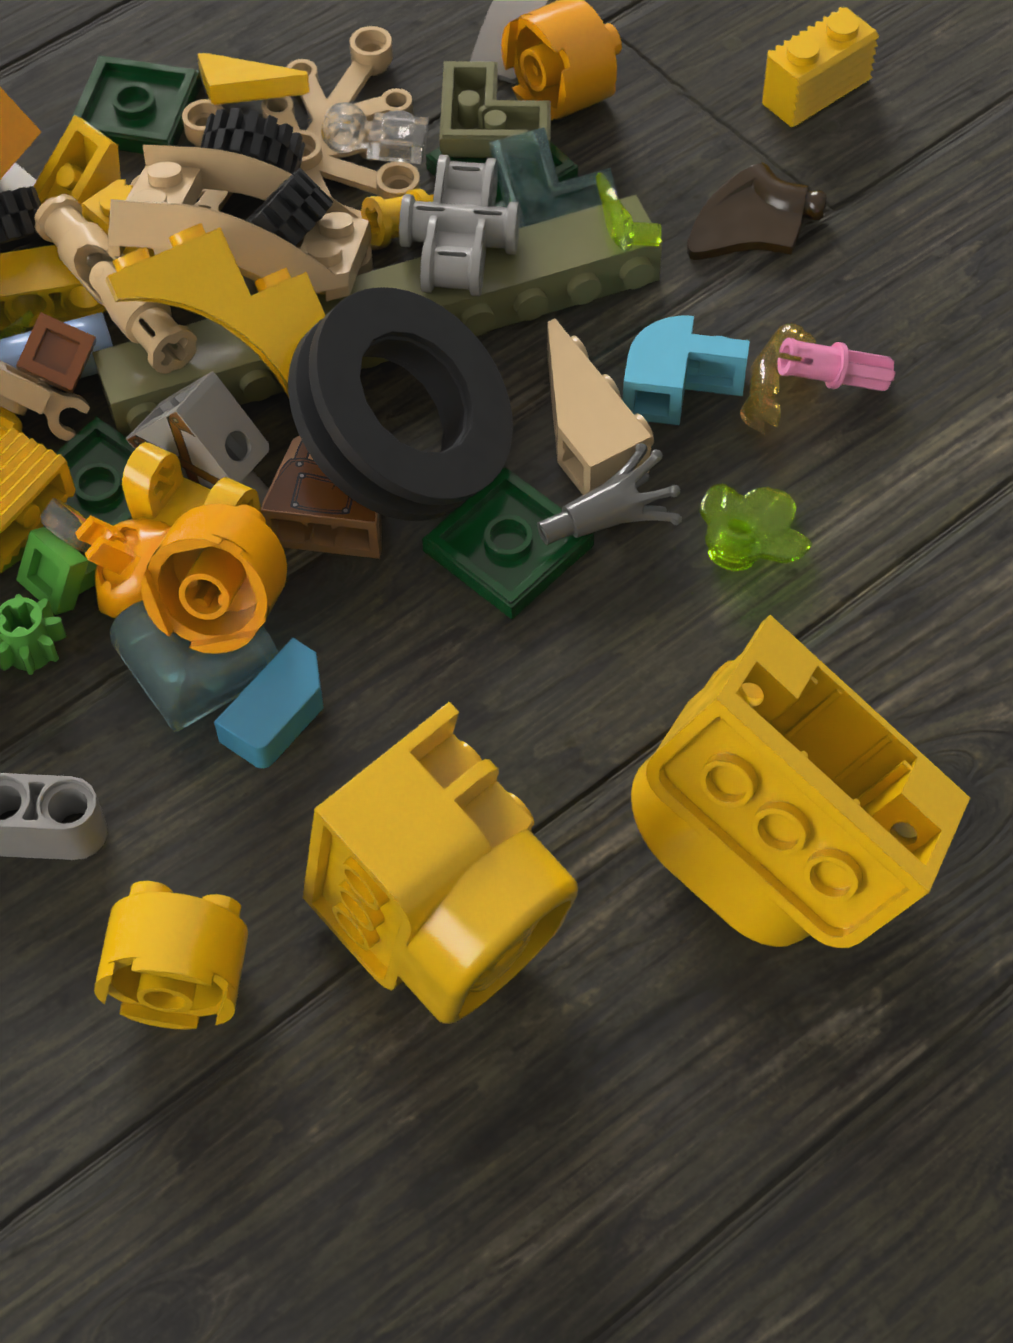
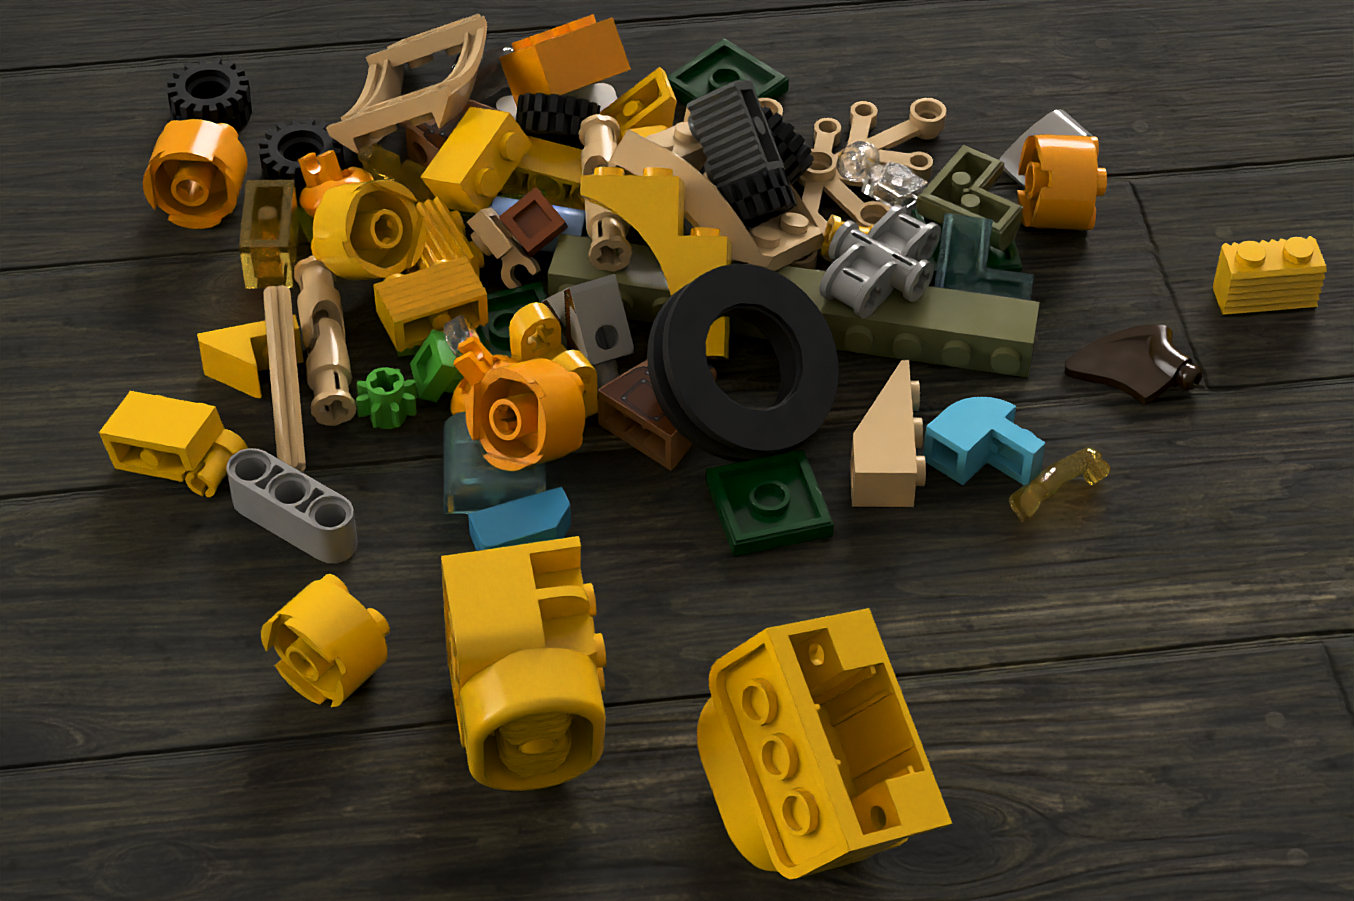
camera: 30 degrees right, 10 degrees down
yellow tile [197,53,310,105] -> none
dark grey piece [537,443,682,545] -> none
clear neon green bar [596,172,661,252] -> none
clear neon green plate [699,484,812,571] -> none
bright pink axle [777,338,896,391] -> none
none -> dark grey brick [687,80,785,190]

